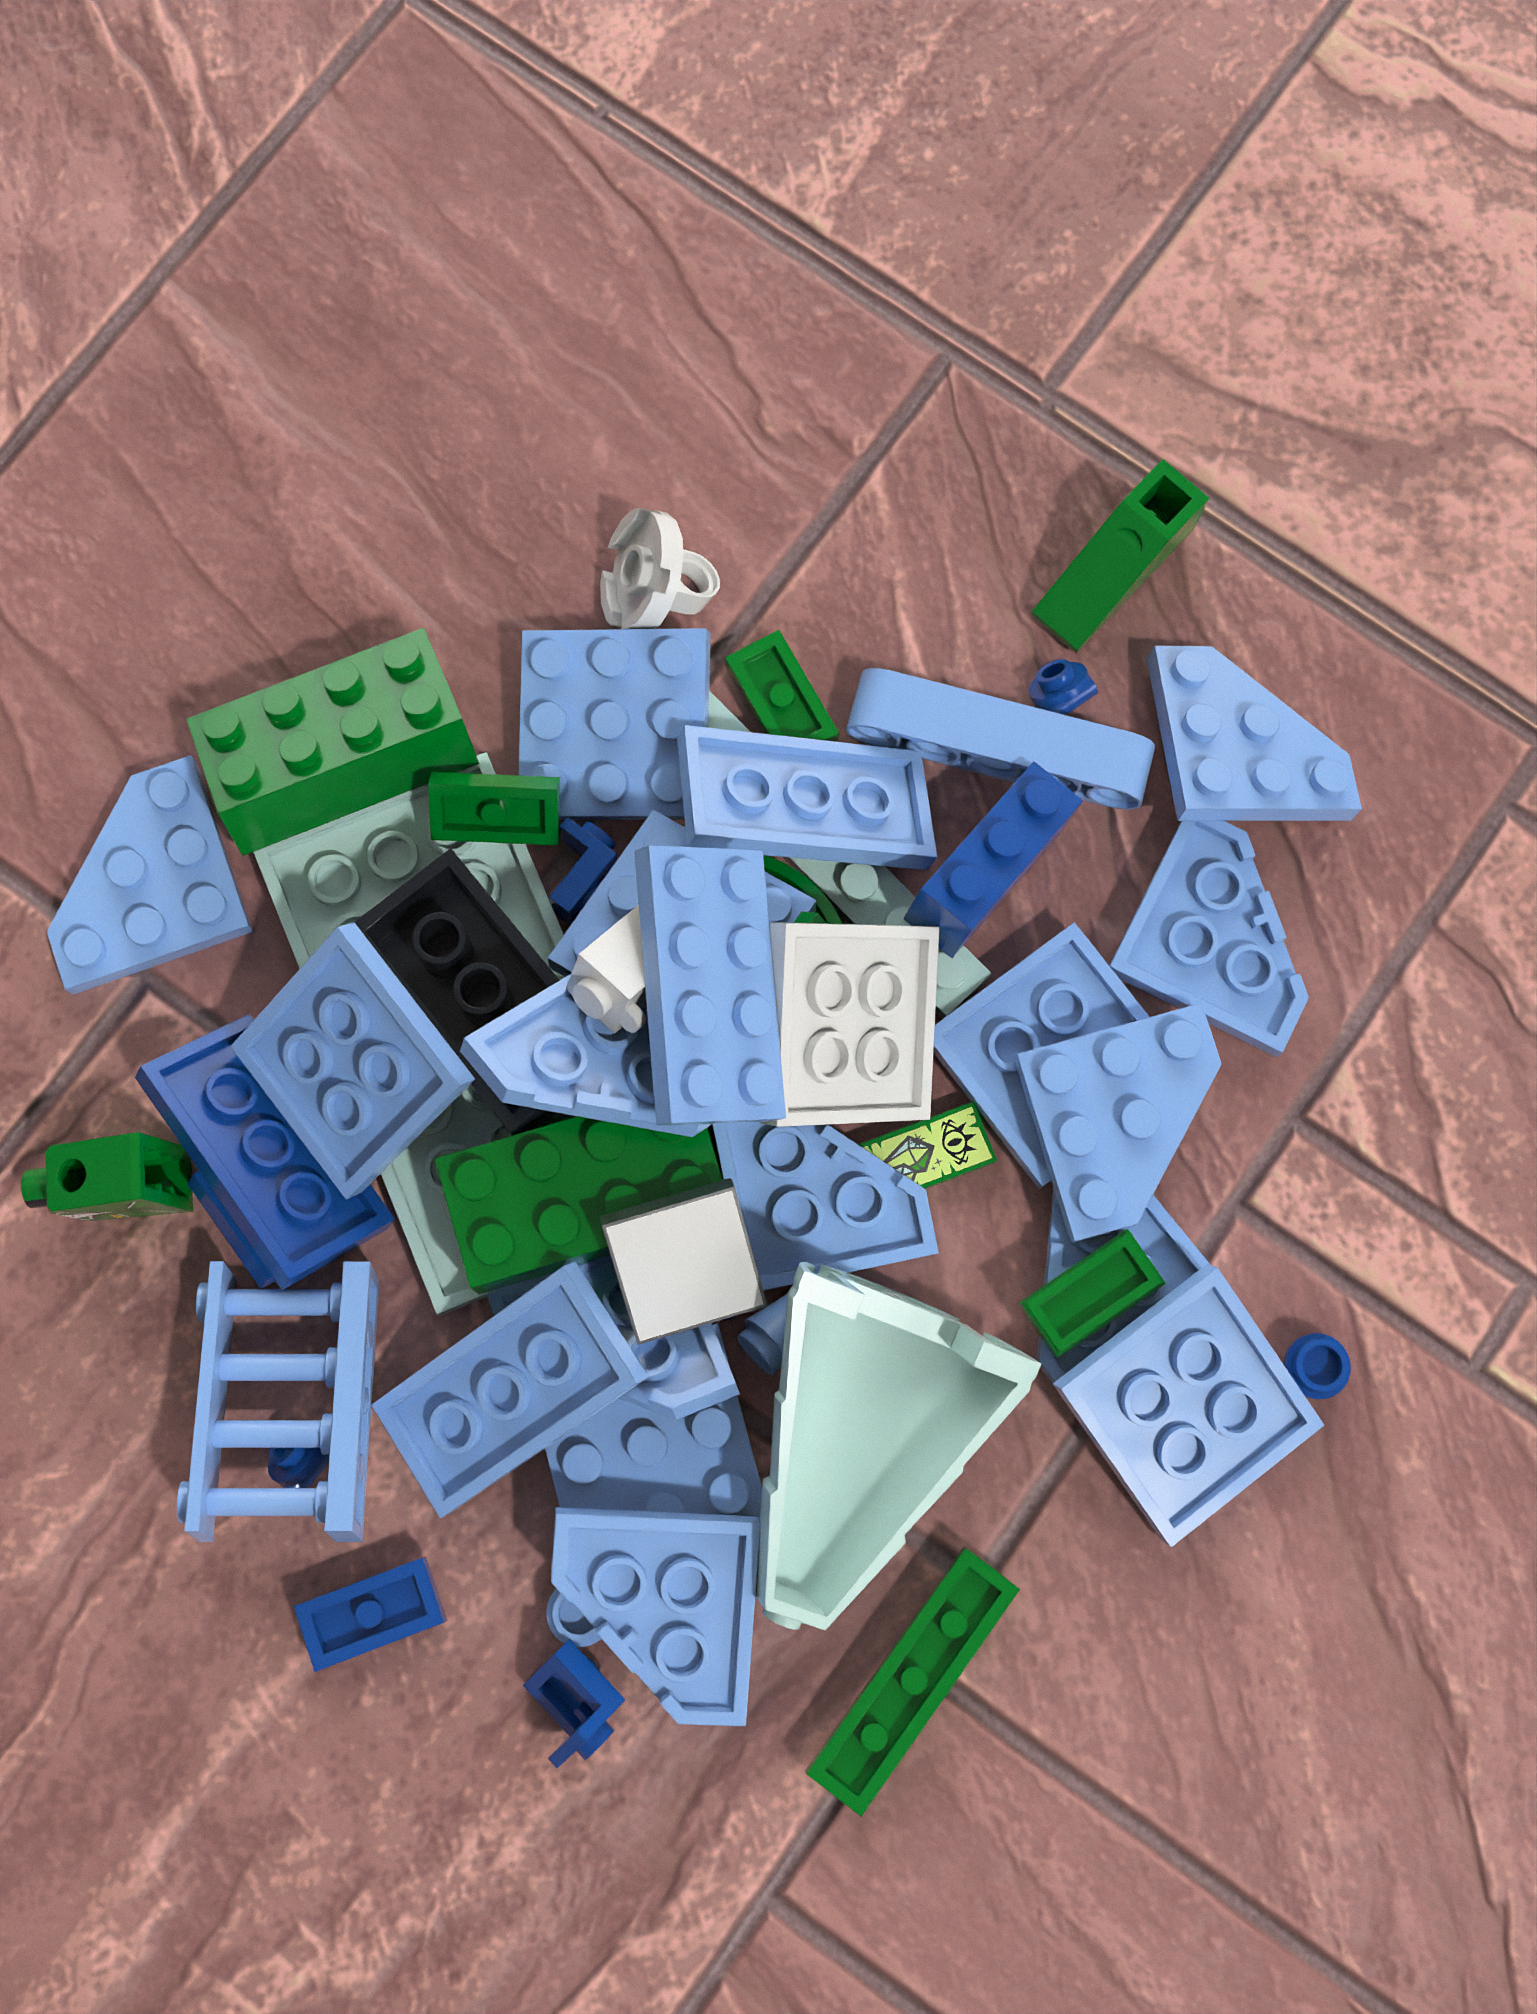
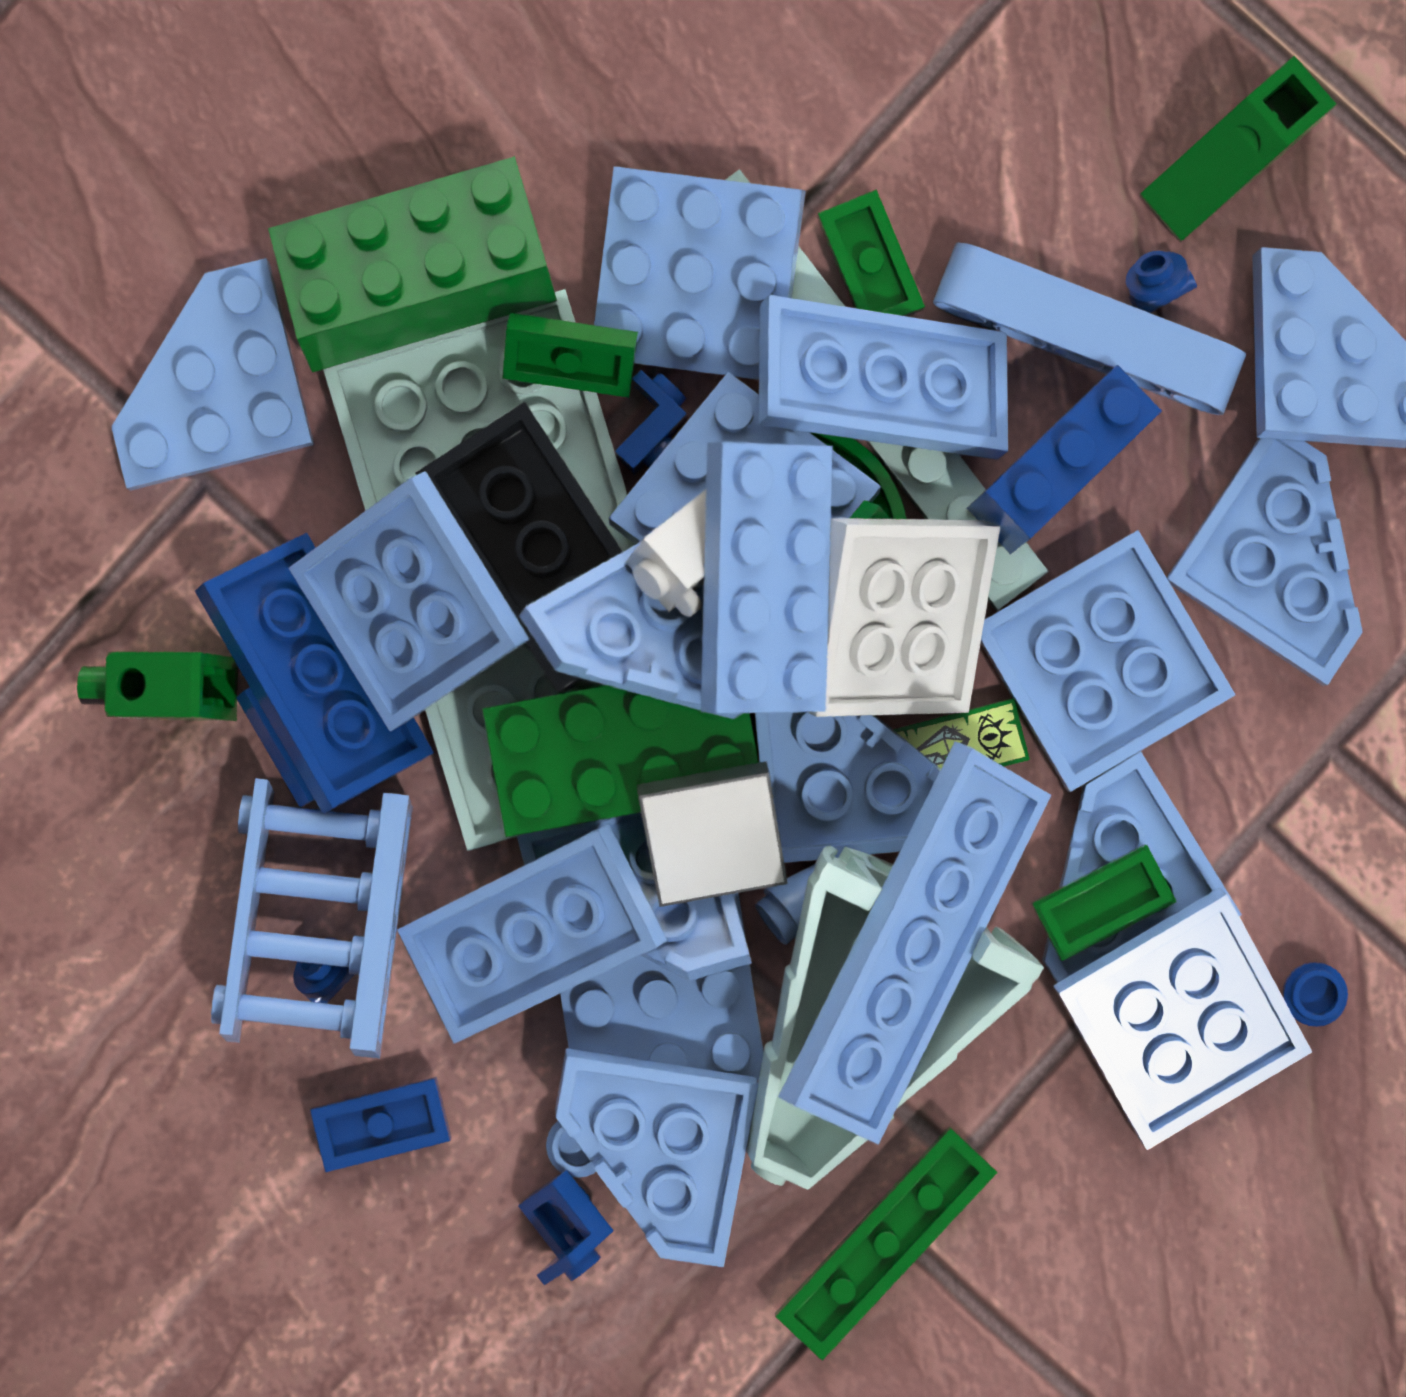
camera: 10 degrees right, 10 degrees up
white tile [600,508,720,629] -> none
light blue plate [1014,1003,1222,1244] -> none
none -> light blue plate [778,741,1051,1145]

